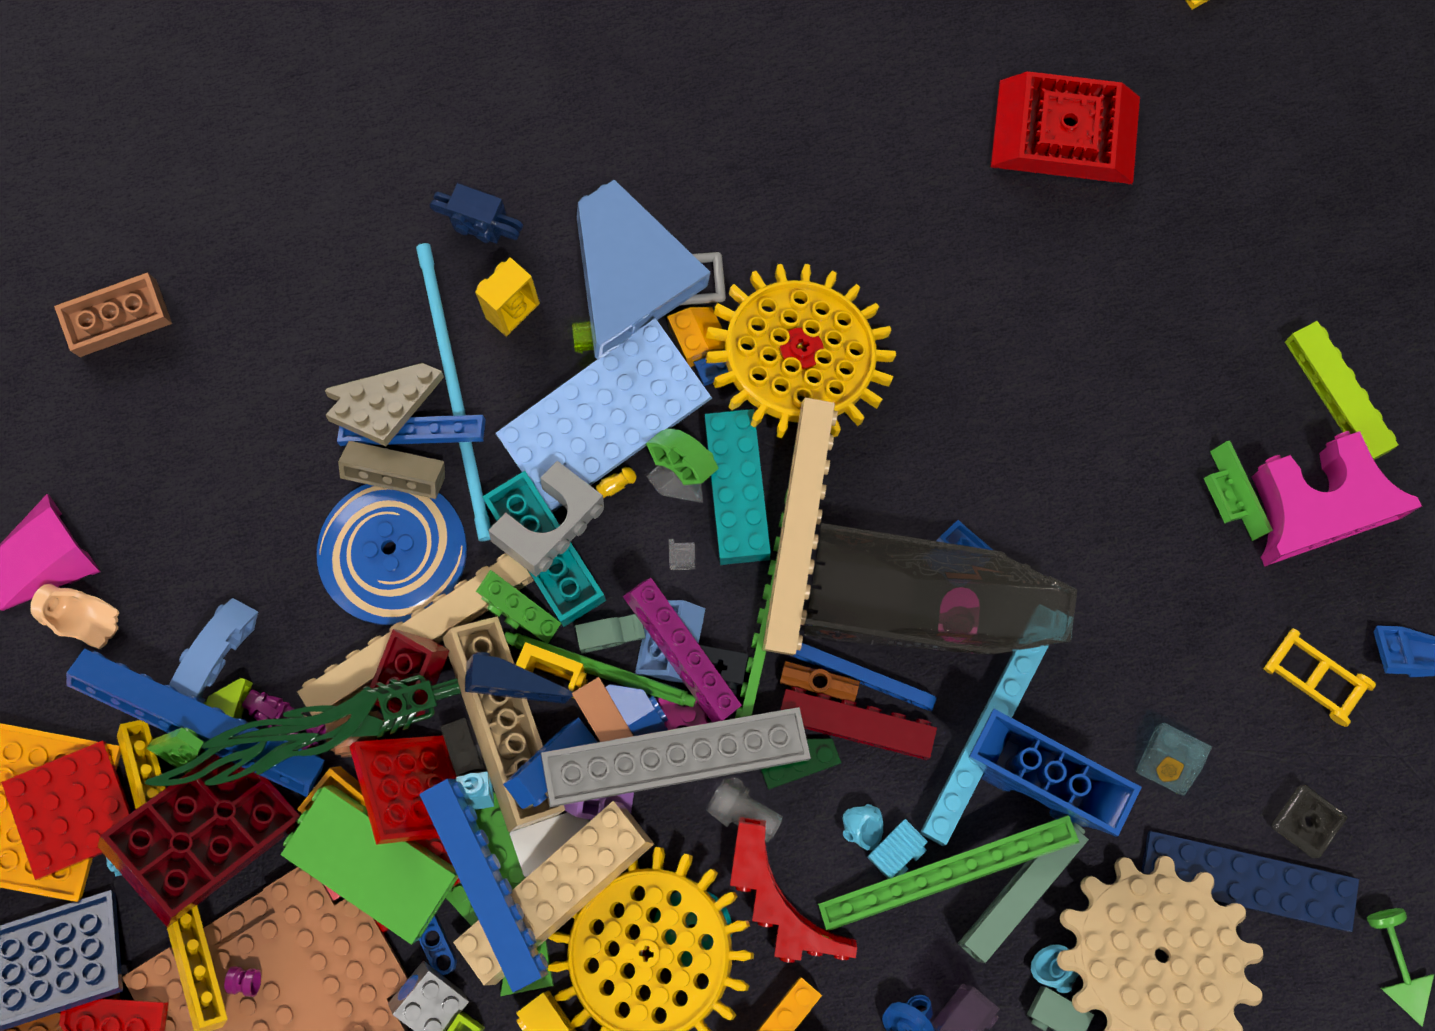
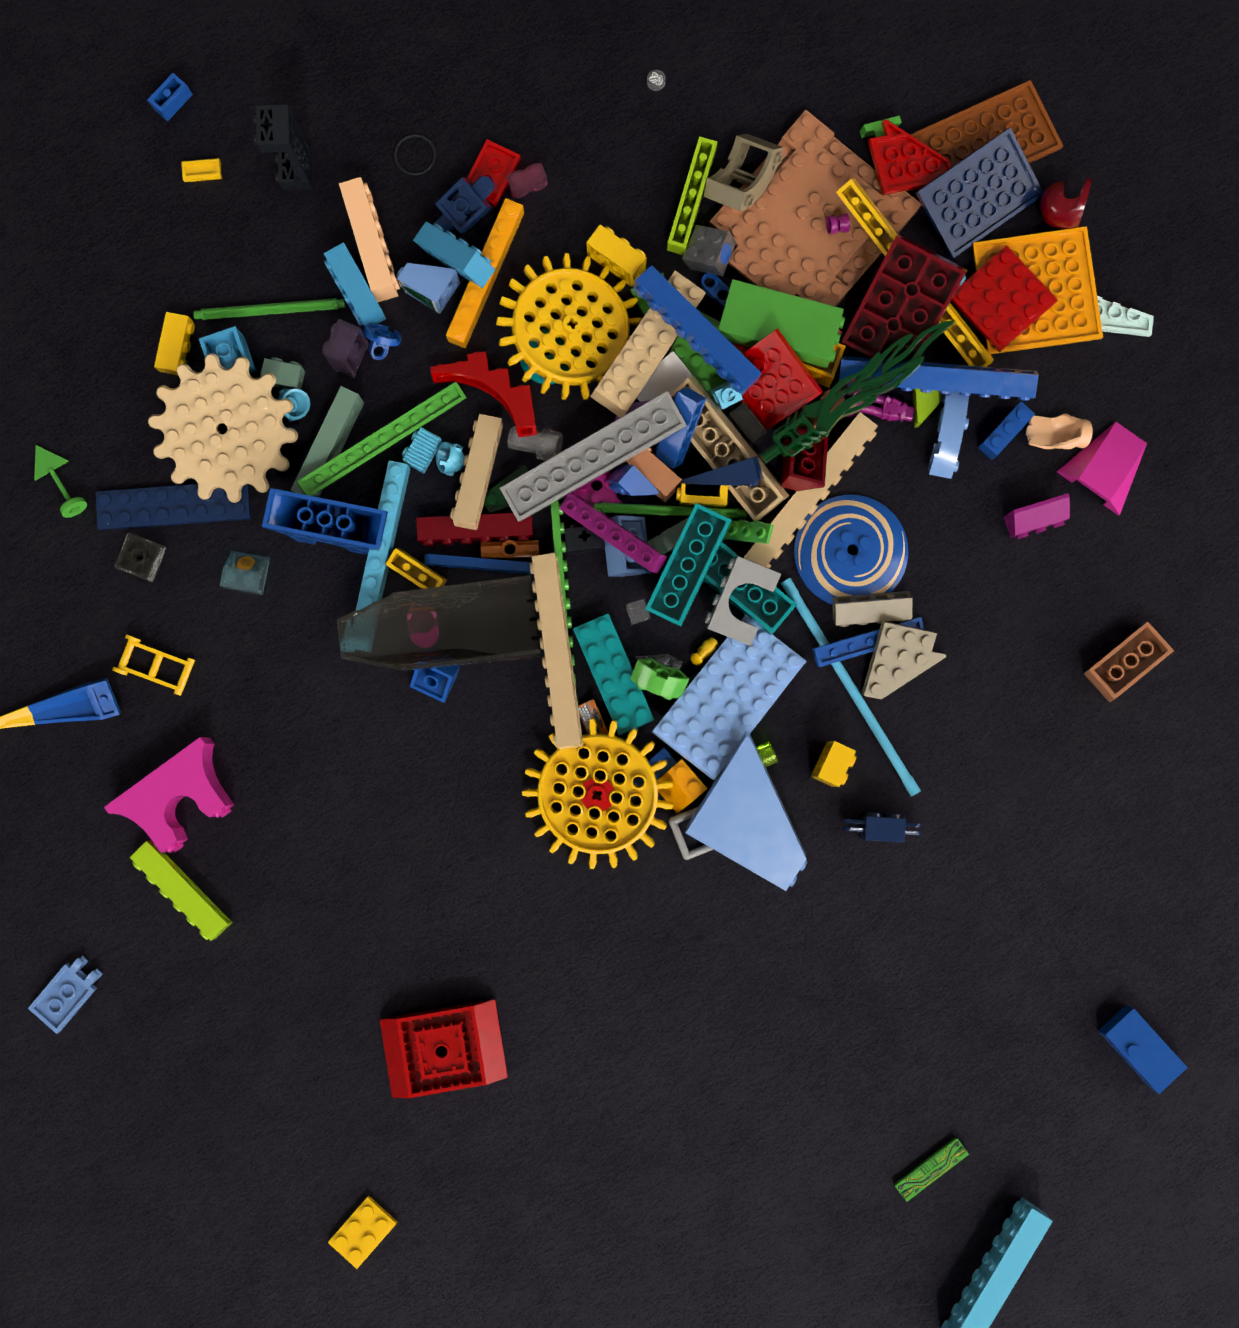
camera: 160 degrees right, 10 degrees up
bright green wing [146,727,204,774] -> none
bright green bracket [1204,441,1273,541] -> none
none -> yellow brick [385,548,447,596]
none -> tan brick [451,414,503,530]
none -> slope [578,699,608,734]
none -> teal brick [645,503,732,626]
none -> blue brick [978,402,1035,460]
none -> magenta slope [1004,493,1070,539]

